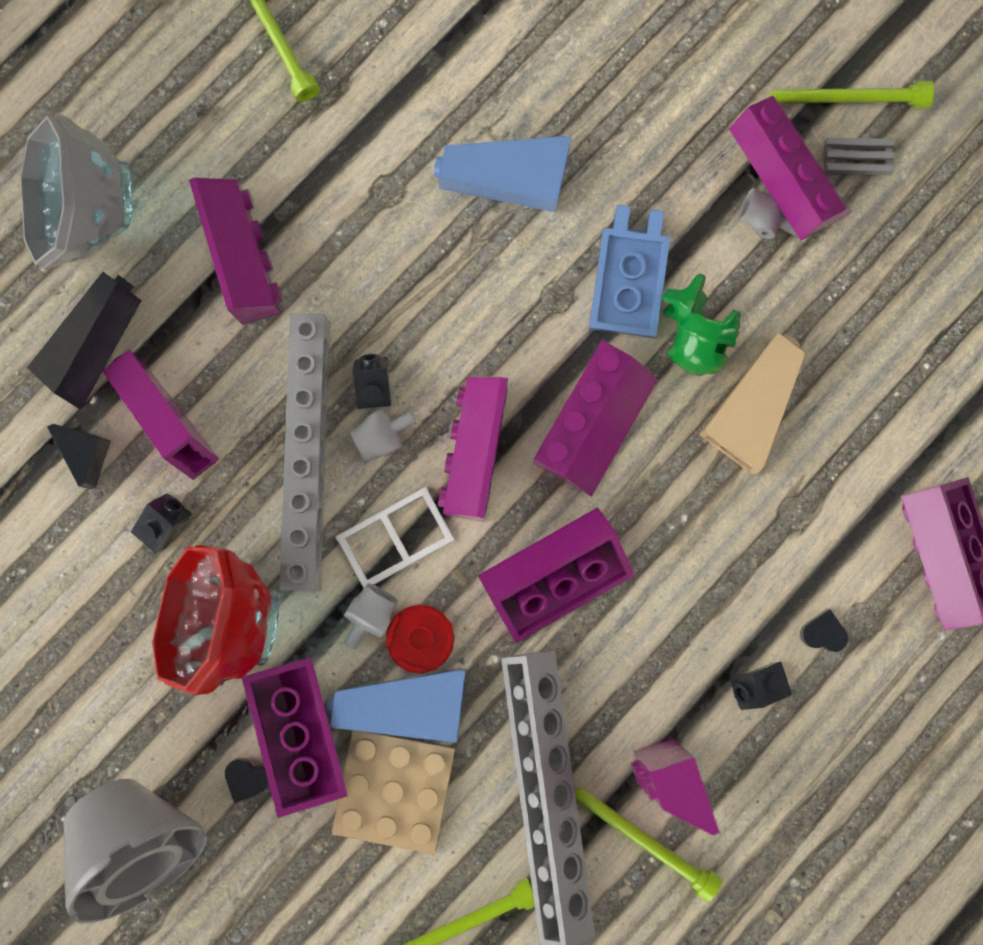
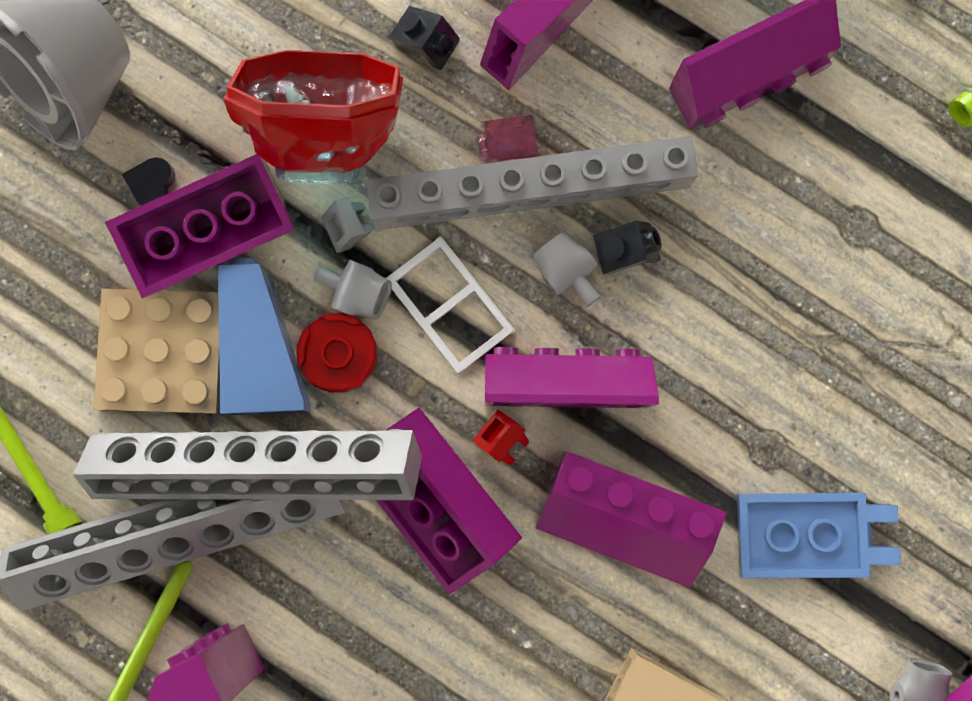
camera: 75 degrees right, 0 degrees up
medium blue slope [434,136,571,212] -> none
green piece [662,273,741,376] -> none
none -> light grey brick [73,429,422,500]
none -> light grey tile [321,197,375,253]
none -> red tile [472,409,529,465]
none -> clear pink brick [477,115,538,163]

